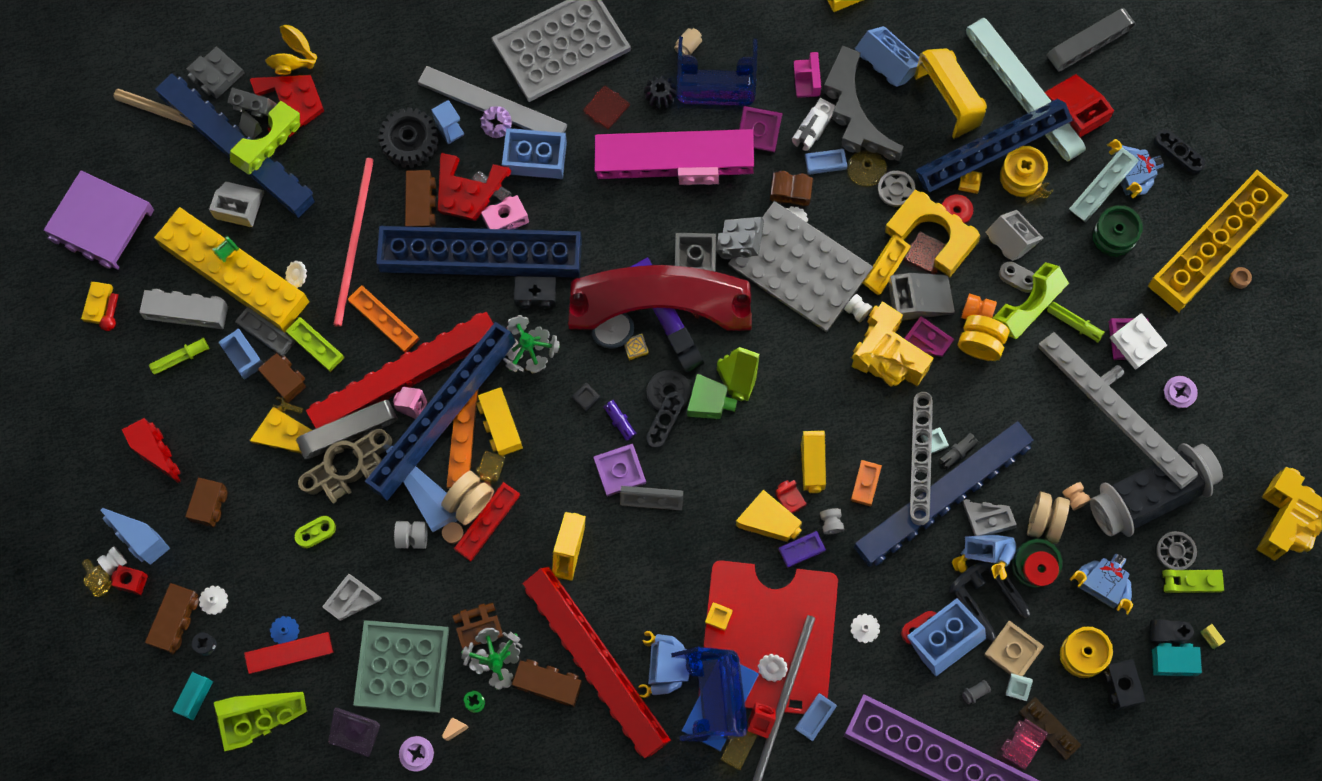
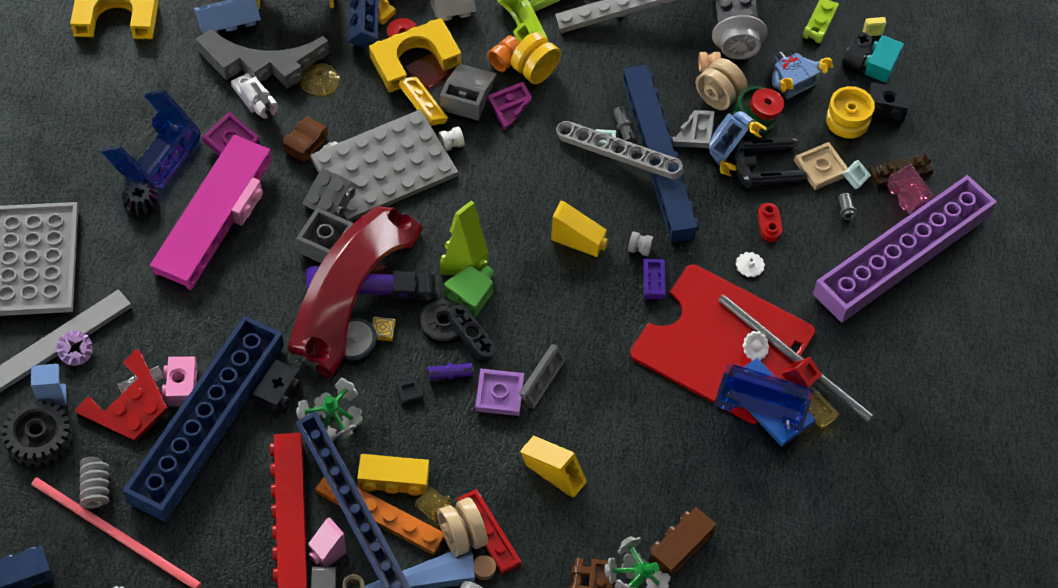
camera: 70 degrees left, 15 degrees down
orange plate [348,285,420,353] -> none
reddish brown brick [405,170,436,227] -> none
medium blue brick [502,128,567,179] -> none
red brick [522,567,671,758] -> none
clear red piece [584,86,630,129] -> none
medium blue torso [638,631,700,698] -> none
tan brick [674,28,702,58] -> none
yellow tile [705,602,733,631] -> none
yellow slope [736,490,802,542] -> none
red bracket [775,480,806,513] -> none
dark pink panel [794,52,821,97] -> none
medium blue tile [795,693,837,741] -> none
medium blue tile [805,149,847,175] -> none
orange plate [851,460,882,506] -> none
yellow brick [852,302,933,387] -> none
light grey wheel [878,171,915,207] -> none
medium blue slope [907,598,986,676] -> none
light grey plate [999,262,1034,293] -> none
flat silver wheel [1156,531,1197,570] -> none
none -> light grey piece [79,457,109,509]

